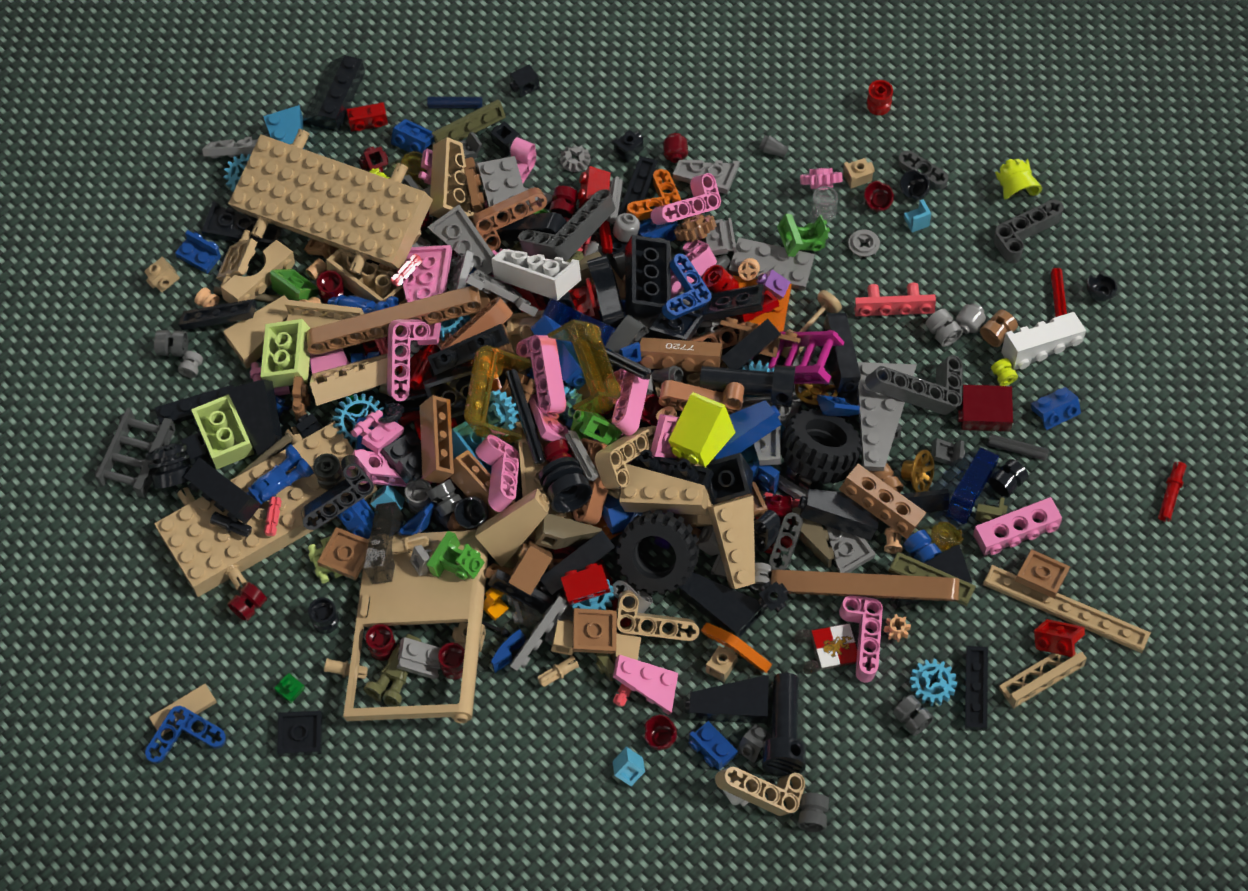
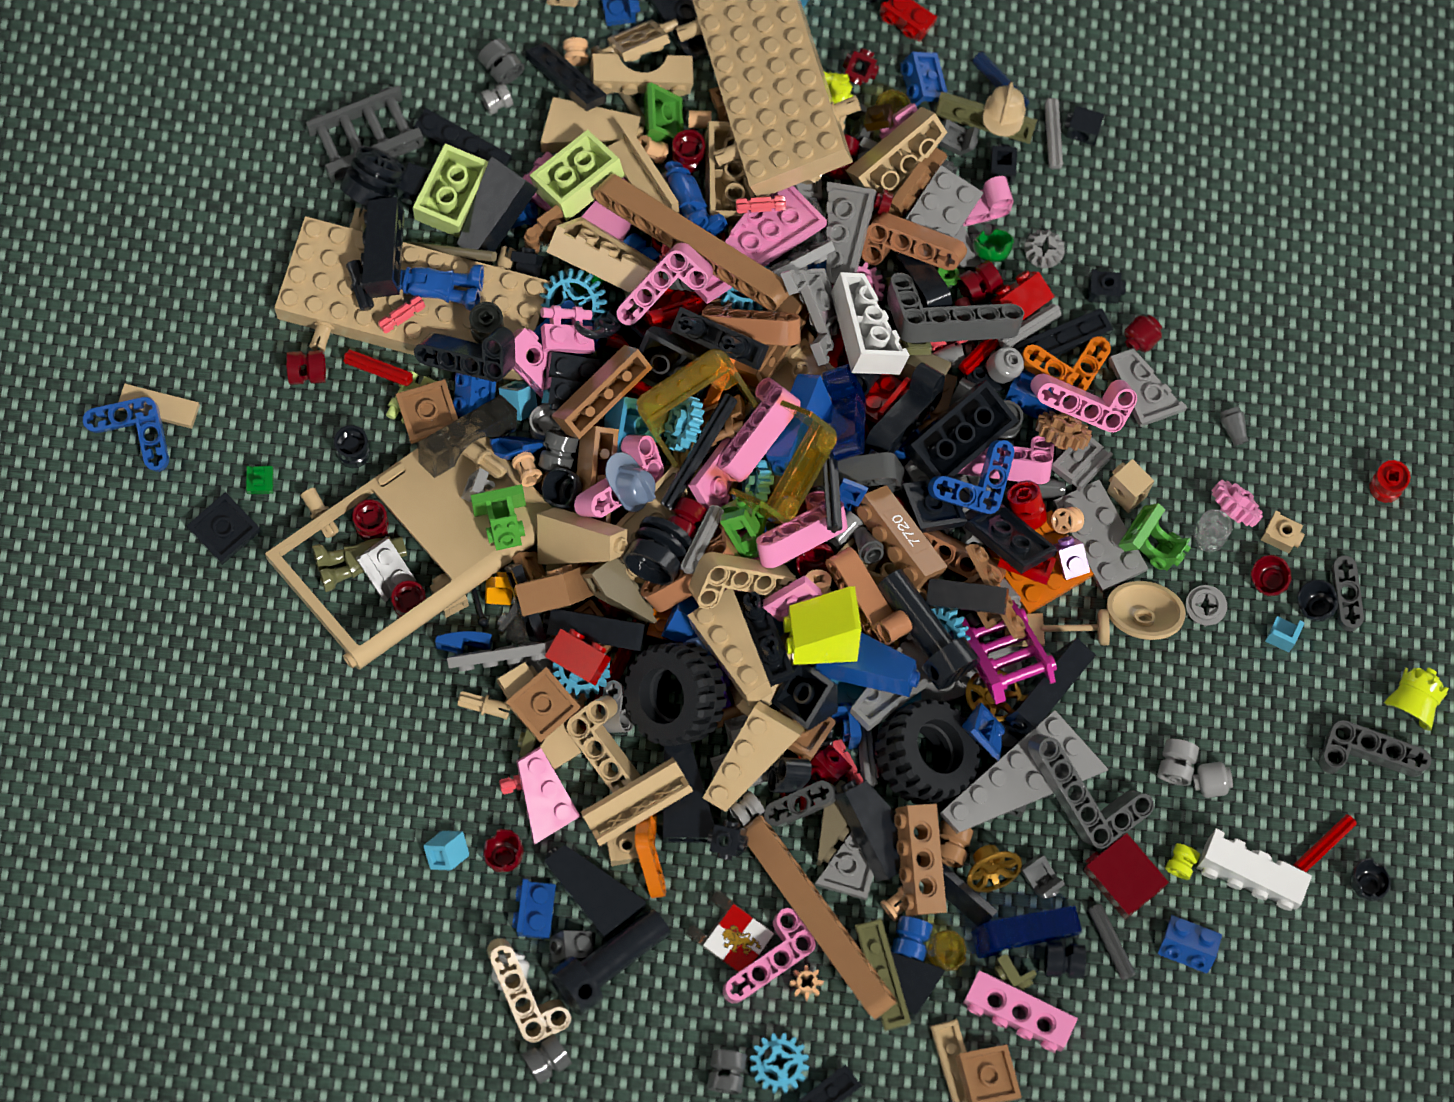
camera: 40 degrees right, 10 degrees up
coral plate [854,282,936,317] -> none
medium nougat wheel [980,309,1018,347] -> none
none -> red axle [344,350,413,387]
none -> light nougat bush [511,452,543,487]
none -> tan fence [581,758,693,846]
none -> sand blue piece [605,453,656,512]
none -> dark brown plate [864,103,894,132]
none -> dark red plate [874,189,893,214]
none -> green hair [973,229,1014,263]
none -> tan piece [983,82,1025,137]
none -> light grey axle [1045,98,1063,169]
none -> tan dish [1106,581,1186,640]
none -> tan brick [1107,459,1154,513]

